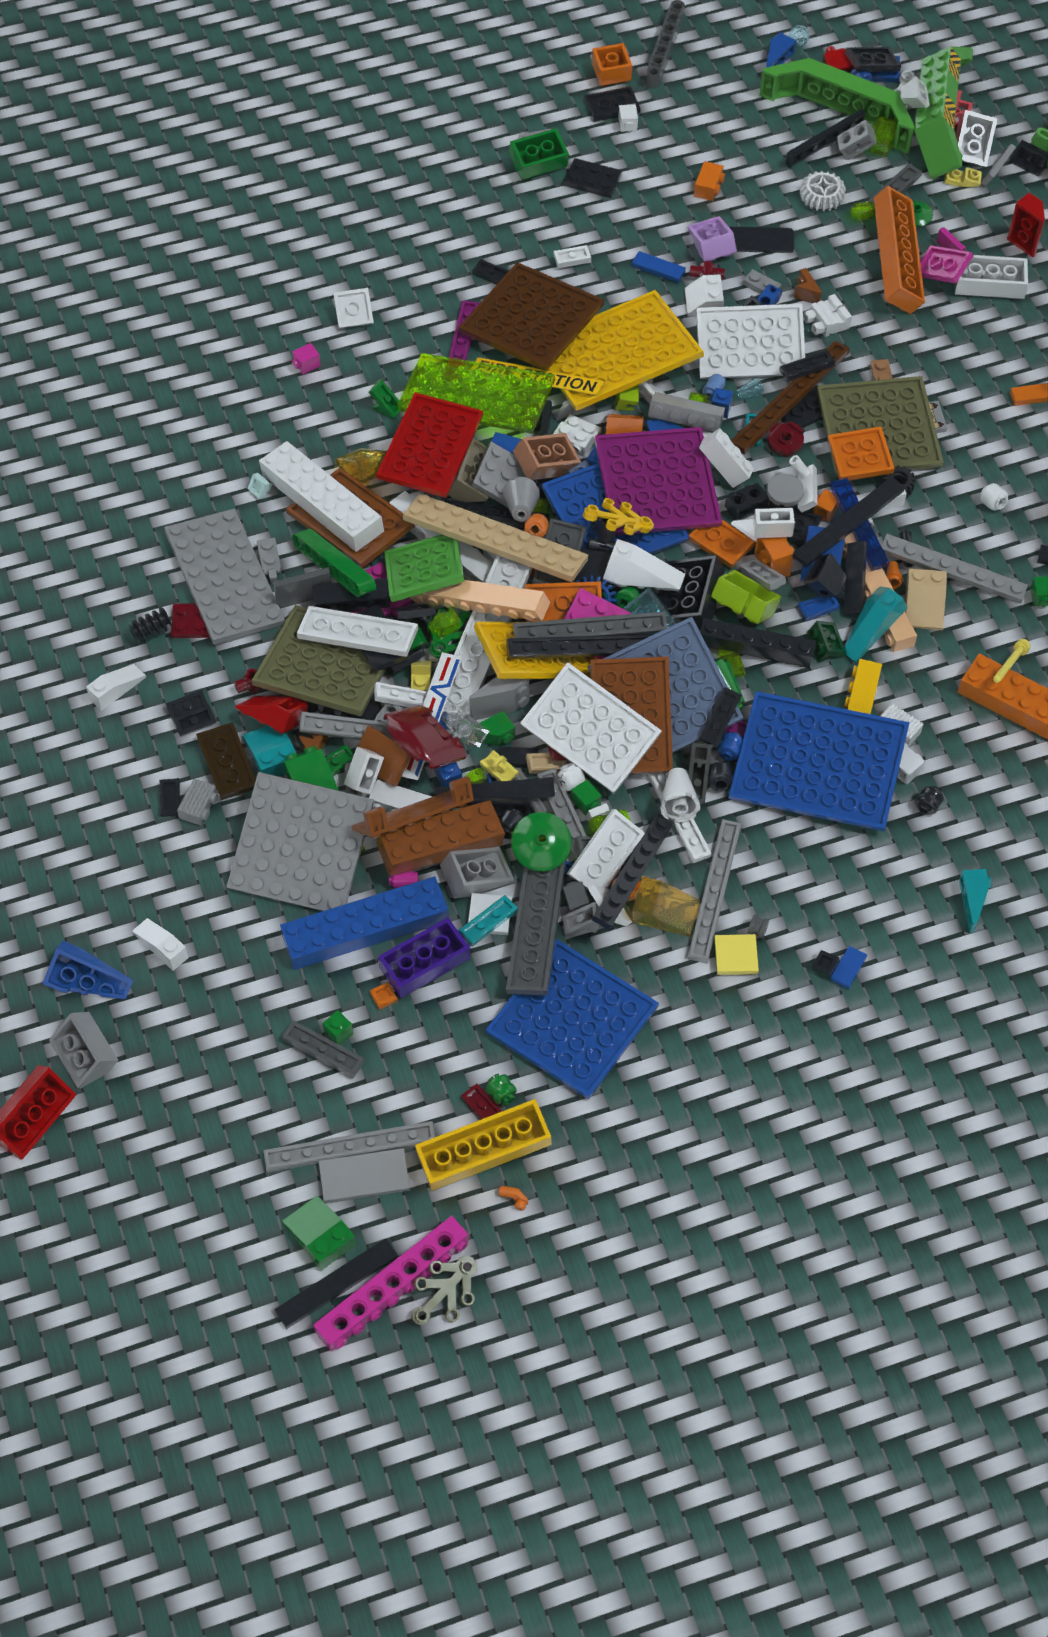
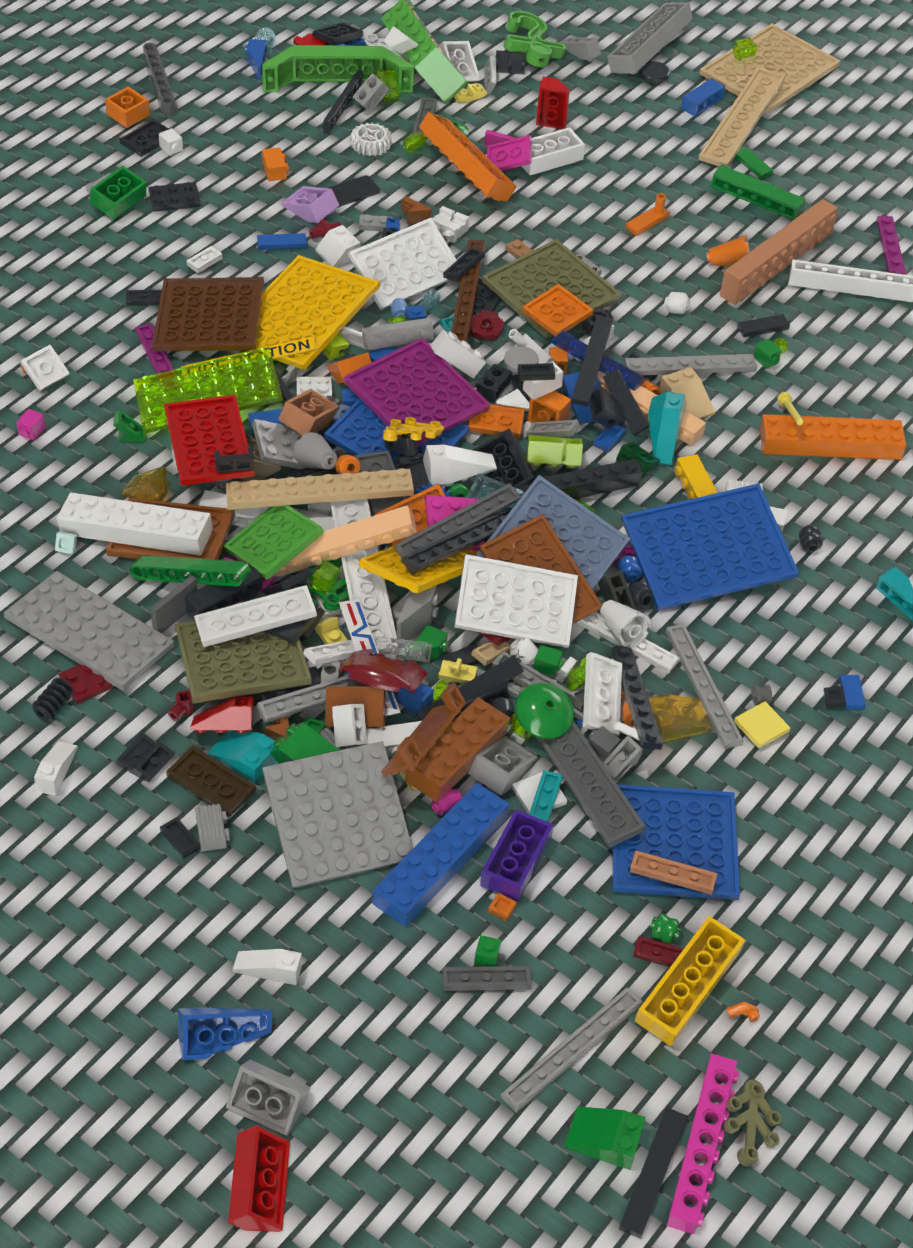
camera: 35 degrees left, 10 degrees down
light grey hinge [257,538,281,584] -> none
light grey tile [319,1148,410,1203] -> none
black tile [699,687,742,748] -> none
none -> black hinge [214,447,254,474]
none -> black tile [517,363,555,381]
none -> nougat plate [630,851,717,895]

